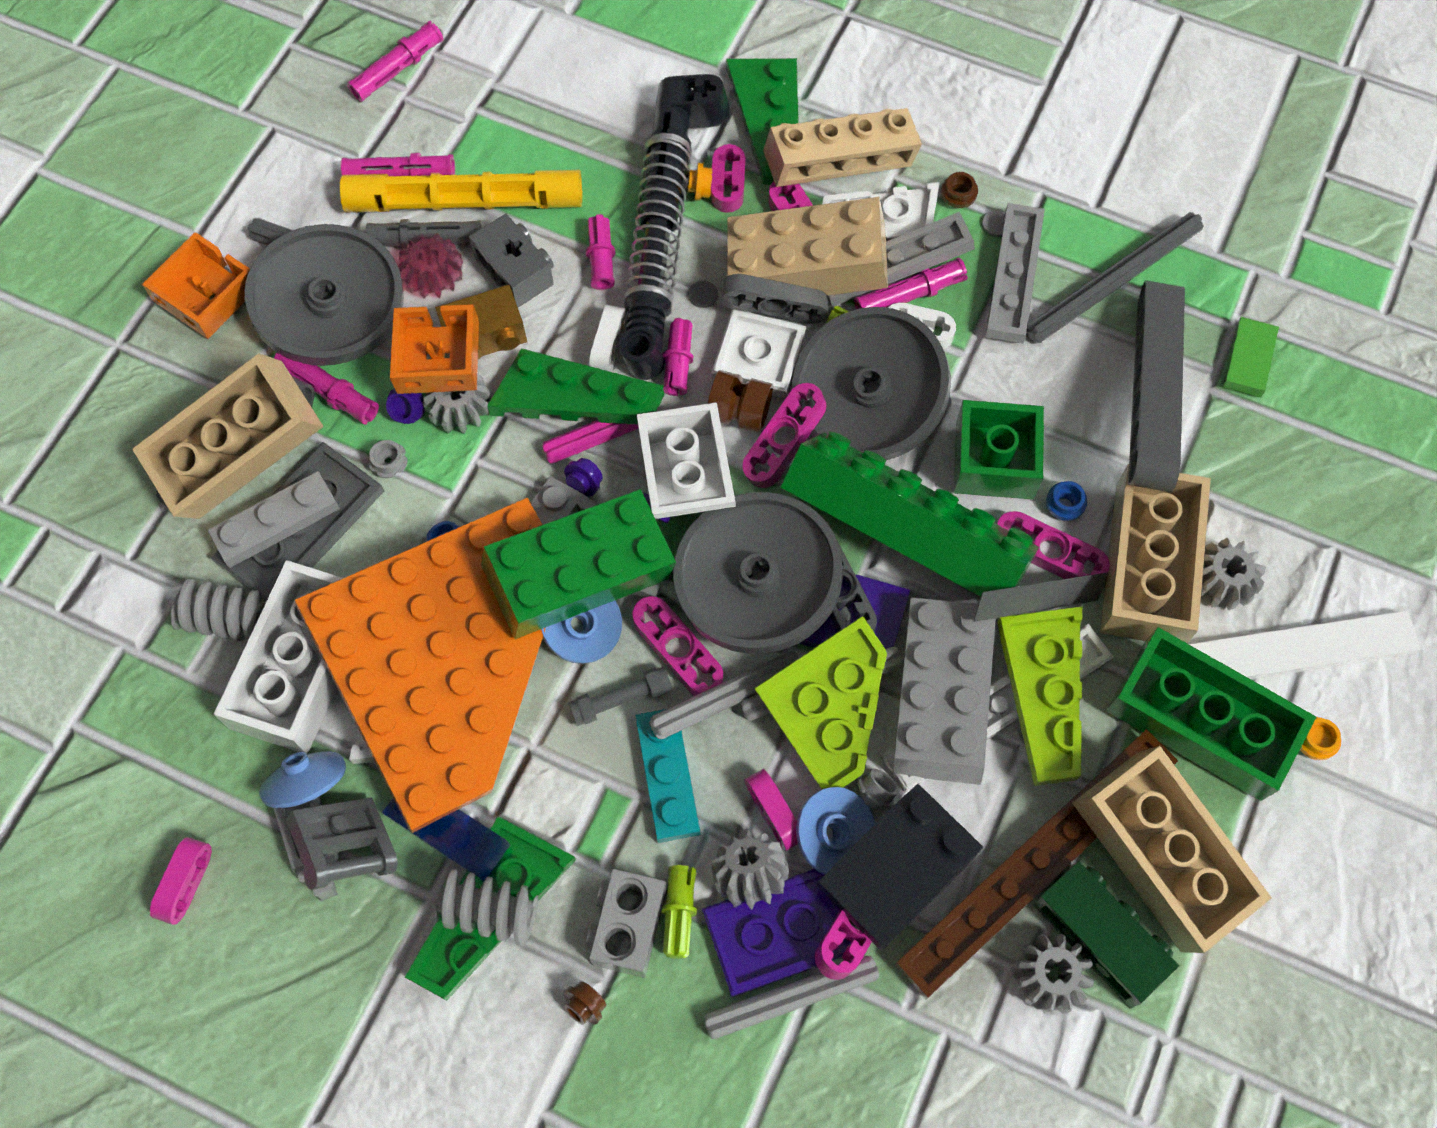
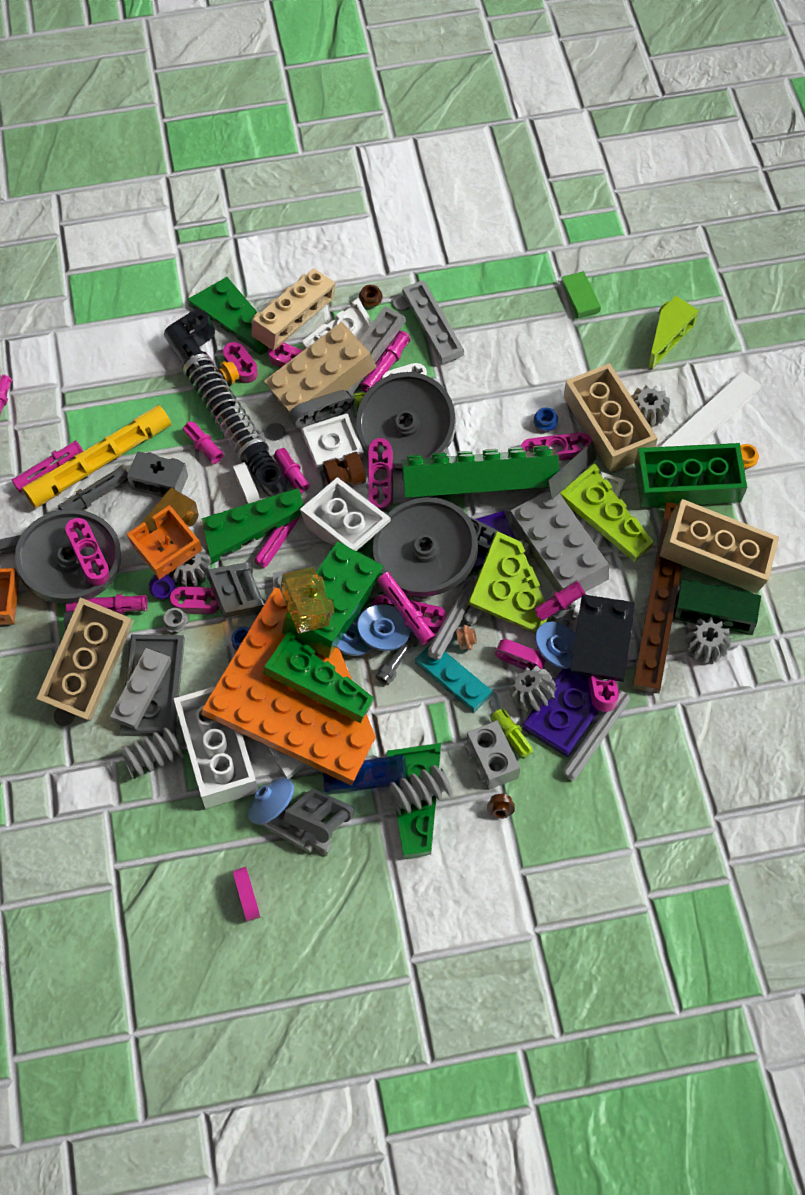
camera: 35 degrees left, 5 degrees down
clear pink gear [398,233,463,299] -> none
dark purple plate [564,458,603,496] -> none
green brick [954,400,1044,500] -> none
dark grey axle [1027,212,1204,344] -> none
dark grey beam [1128,280,1185,493] -> none
none -> dark pink beam [65,518,109,586]
none -> dark pink beam [170,586,219,614]
none -> dark grey plate [207,562,266,618]
none -> green wing [263,630,374,723]
none -> clear yellow brick [280,567,334,633]
none -> medium blue dish [357,605,411,651]
none -> dark pink pin [376,572,436,646]
none -> nougat plate [457,625,477,651]
none -> dark pink axle [534,580,586,621]
none -> lime slope [648,295,699,369]

